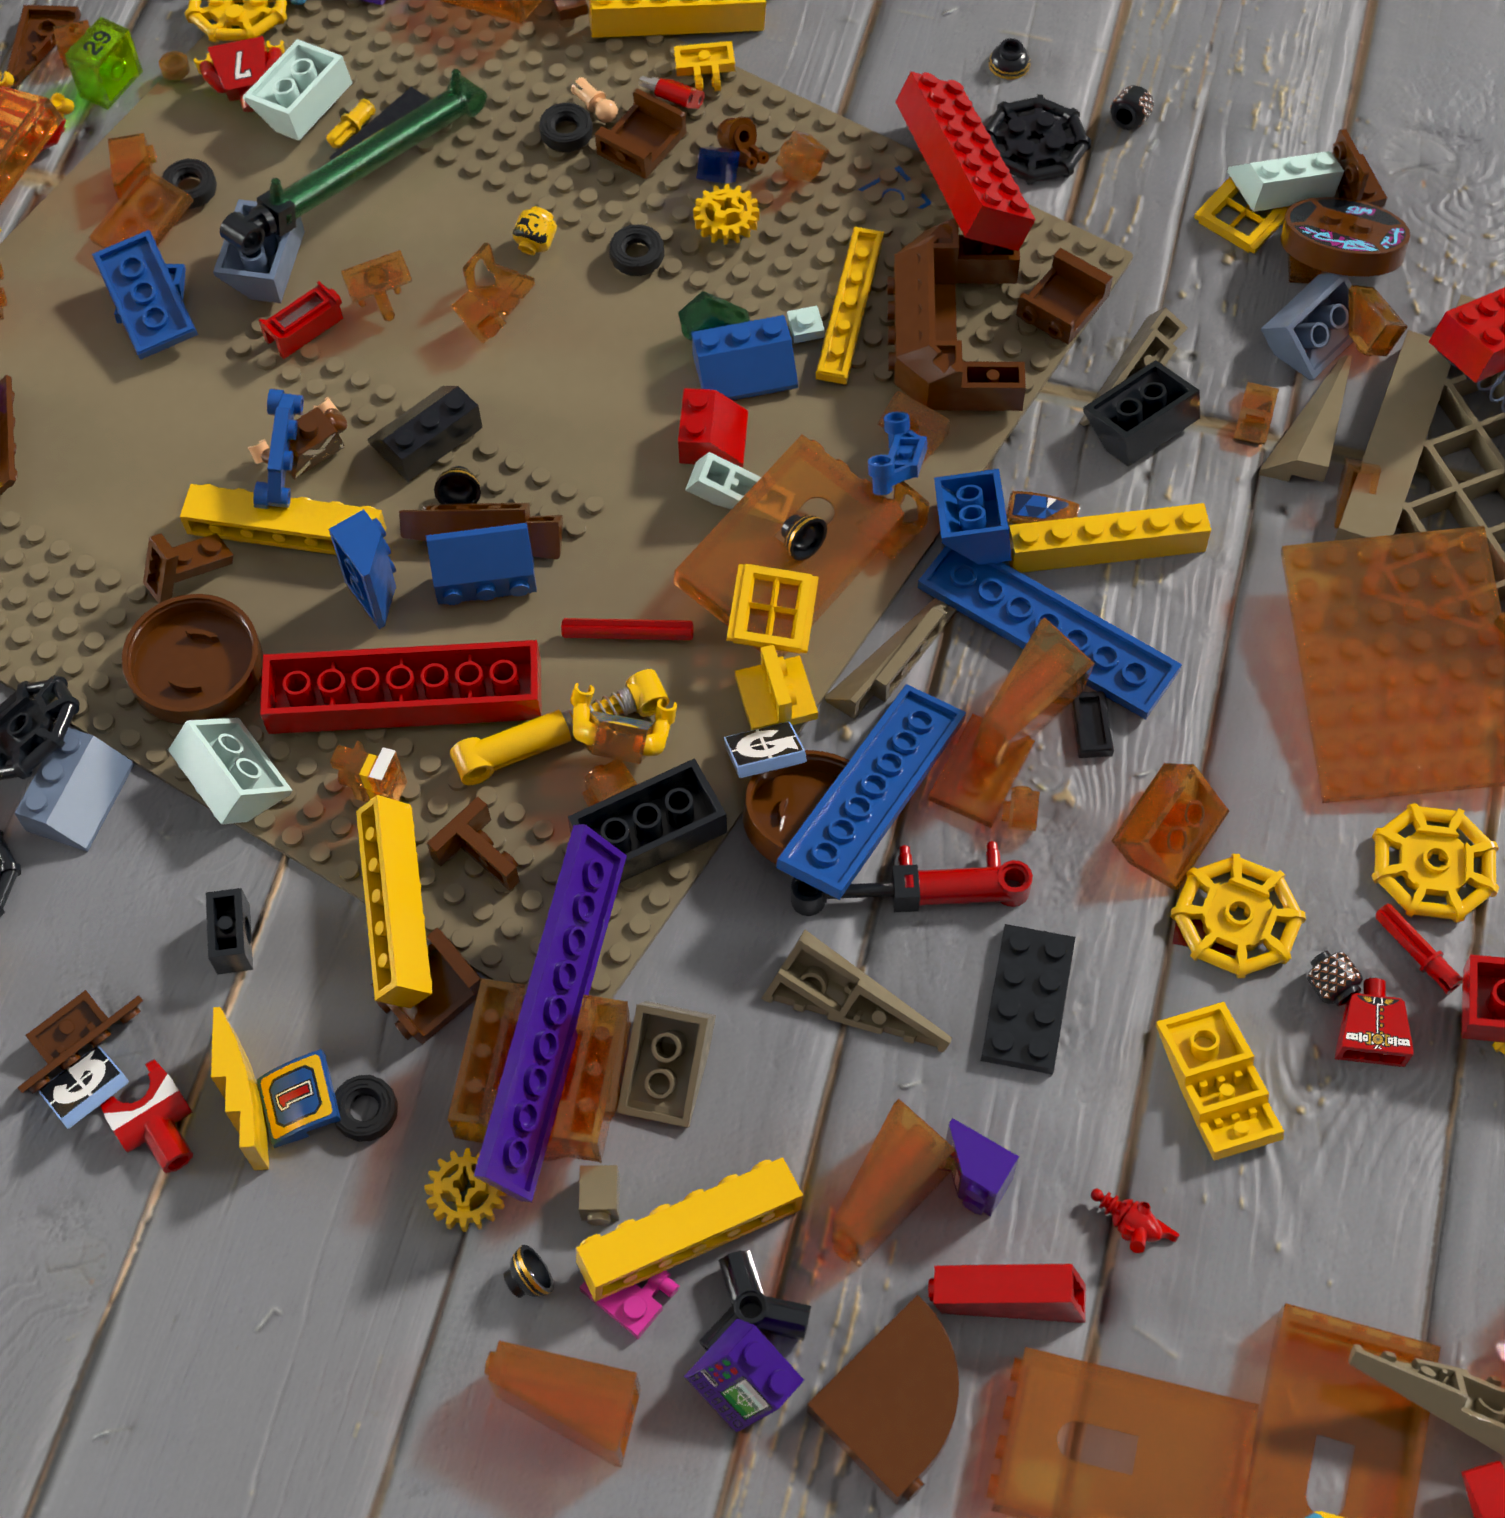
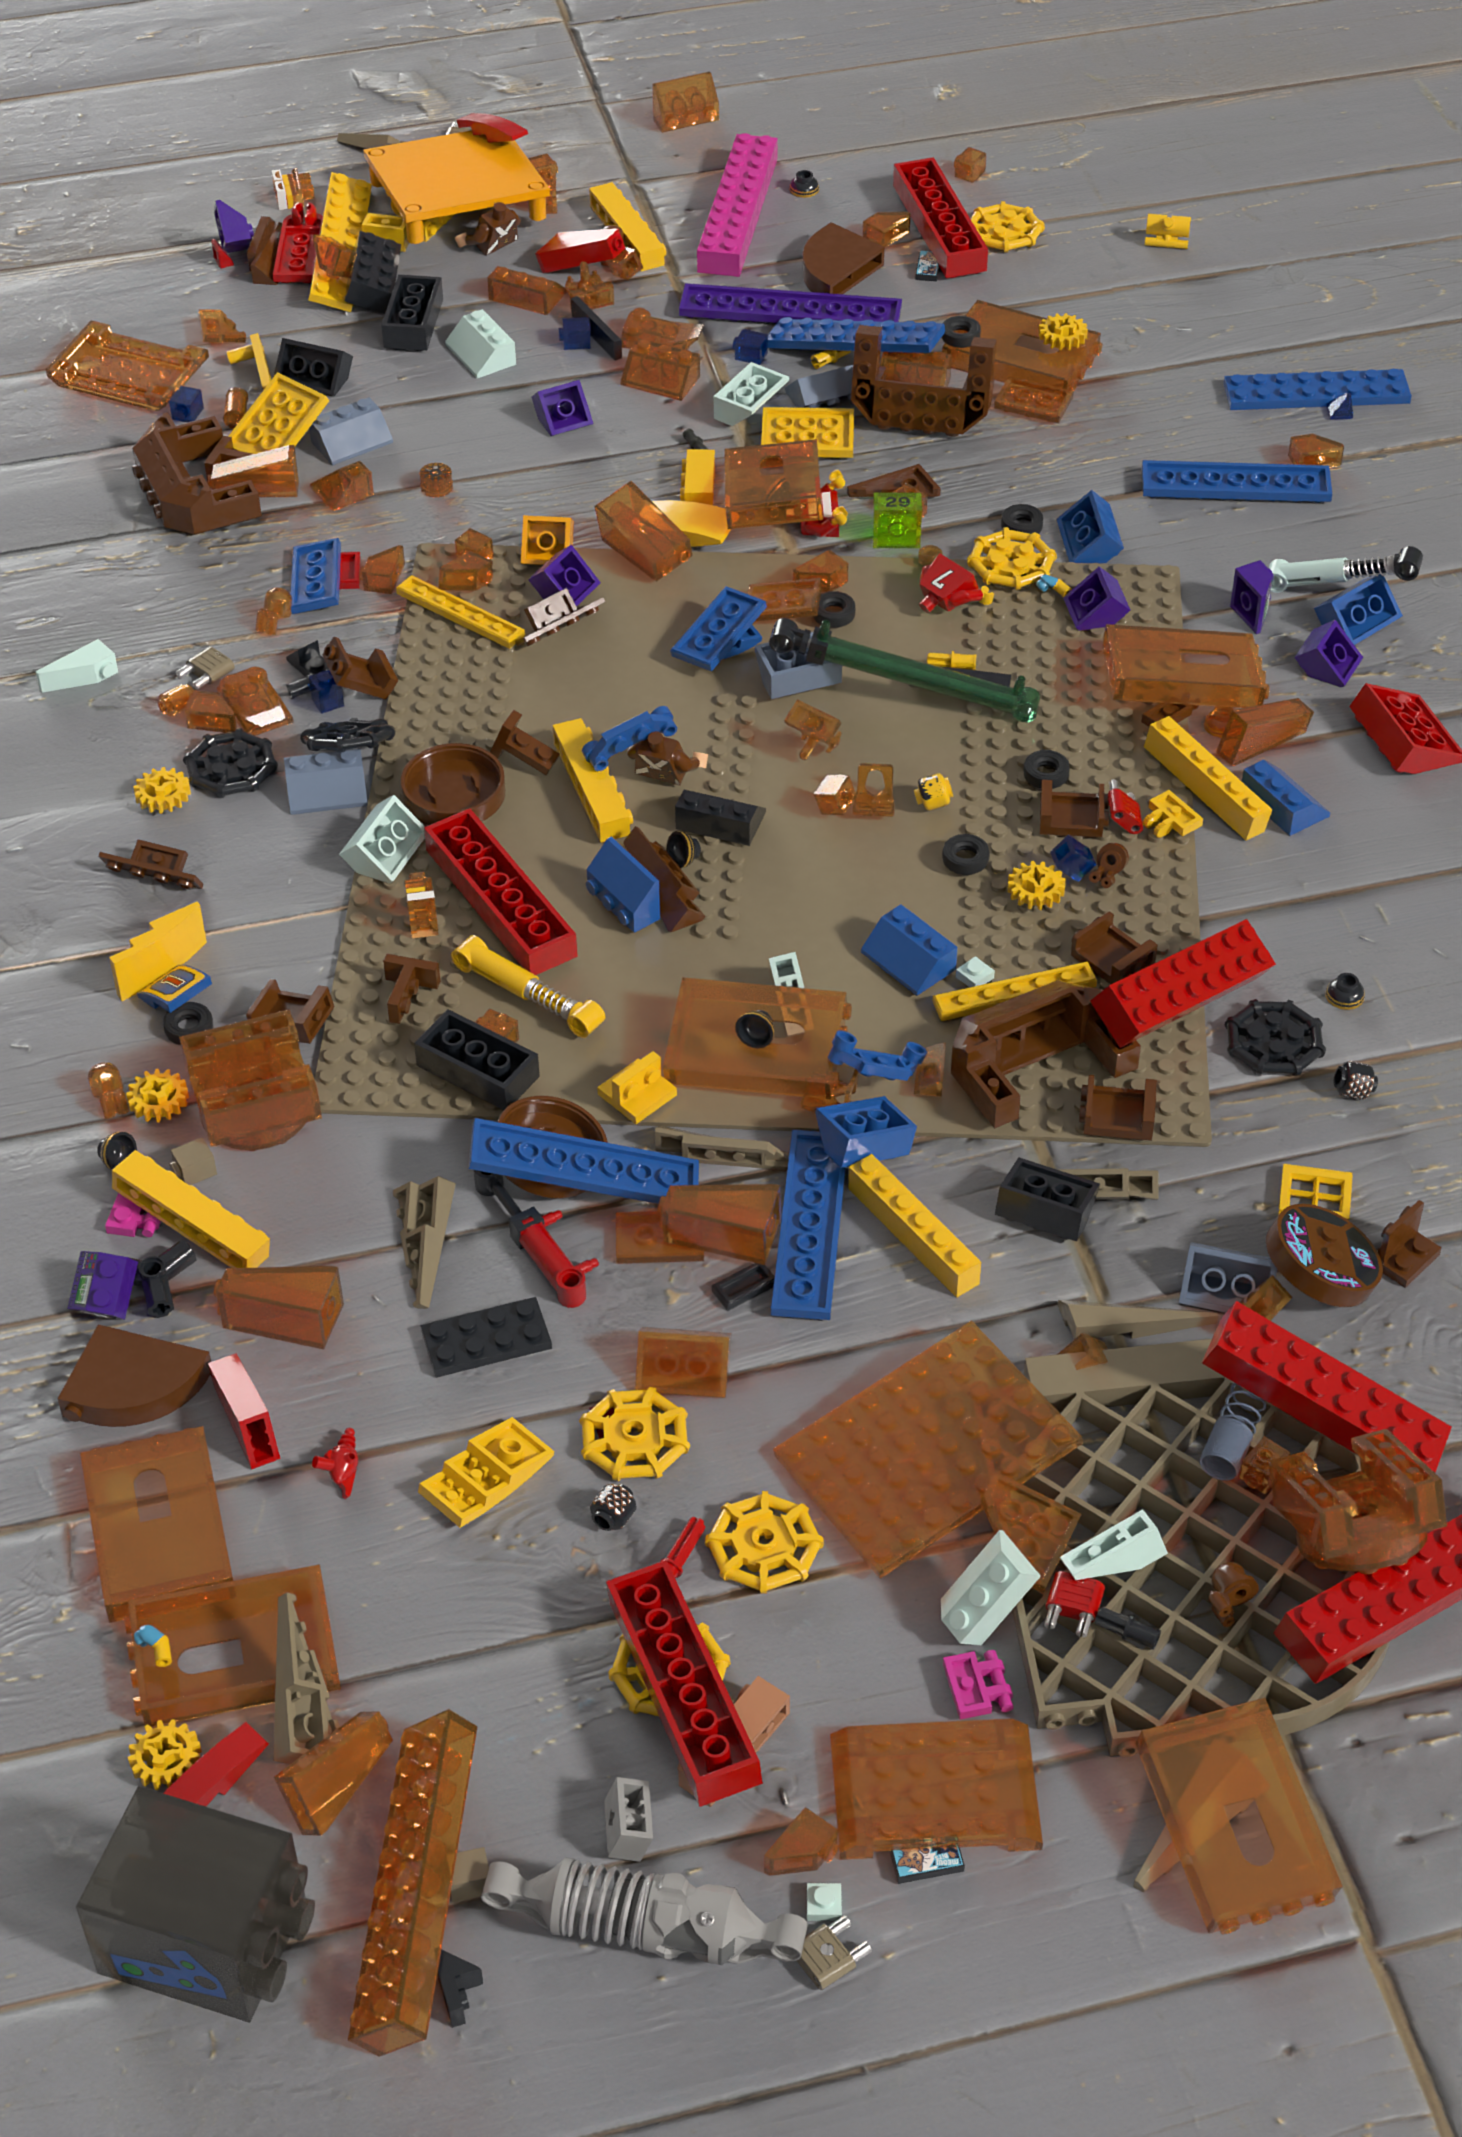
camera: 60 degrees right, 15 degrees down
tile [38,1045,129,1129] -> none
red connector [101,1059,193,1173] -> none
black brick [206,888,253,975] -> none
light aqua slope [243,39,352,141] -> none
red window [258,281,343,359] -> none
blue slope [329,509,396,629] -> none
yellow brick [356,795,432,1009] -> none
dark purple plate [474,824,627,1202] -> none
clear orange slope [484,1341,641,1468] -> none
red axle [561,618,694,640] -> none
torso [570,683,677,764] -> none
light nougat pin [571,77,618,123] -> none
dark tan slope [617,1001,716,1128] -> none
clear green slope [678,291,750,341] -> none
red slope [678,388,749,467] -> none
tile [724,721,807,778] -> none
yellow piece [726,564,819,654] -> none
clear orange brick [775,130,830,182] -> none
dark purple slope [944,1118,1019,1217] -> none
clear orange plate [1002,786,1040,831] -> none
slope [1007,491,1080,524] -> none
light aqua slope [1227,151,1344,212] -> none
clear orange slope [1234,382,1279,445] -> none
red torso [1335,978,1413,1067] -> none
none -> clear orange piece [88,1062,129,1119]
none -> reddish brown panel [1071,911,1158,984]

